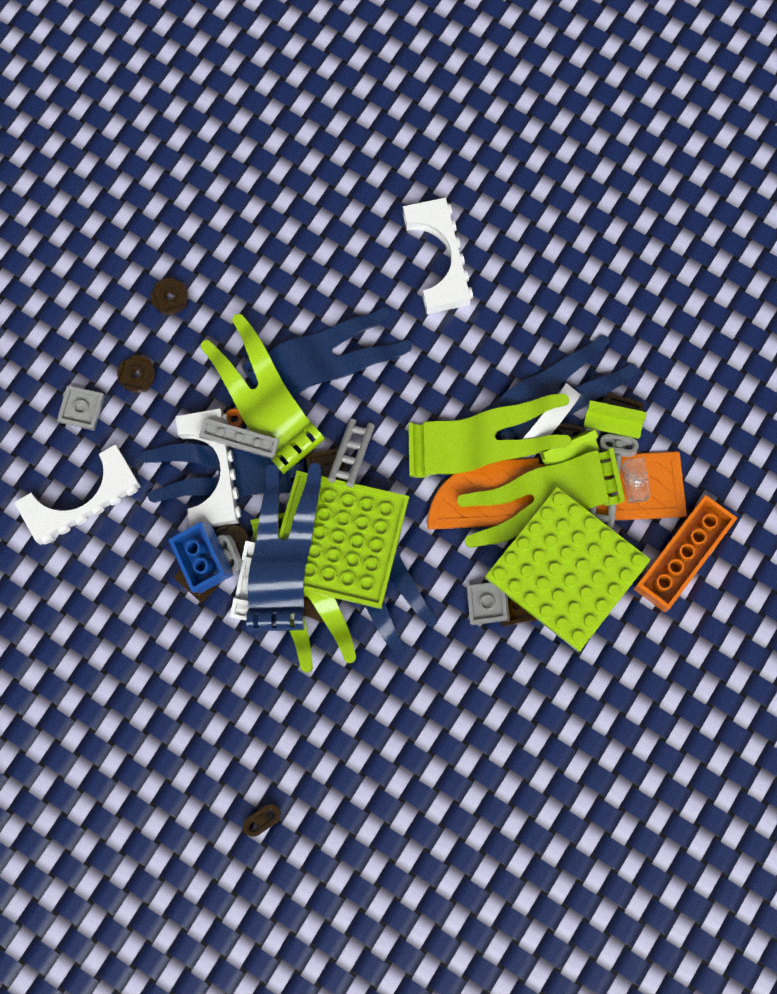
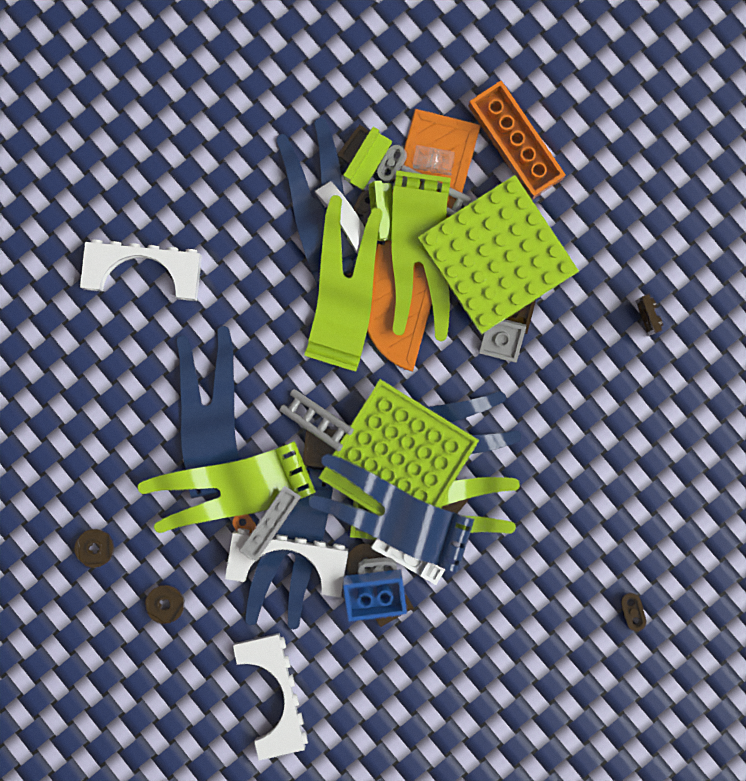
camera: 70 degrees left, 10 degrees up
light grey plate [57,385,105,431] -> none
none -> dark brown plate [635,294,663,336]

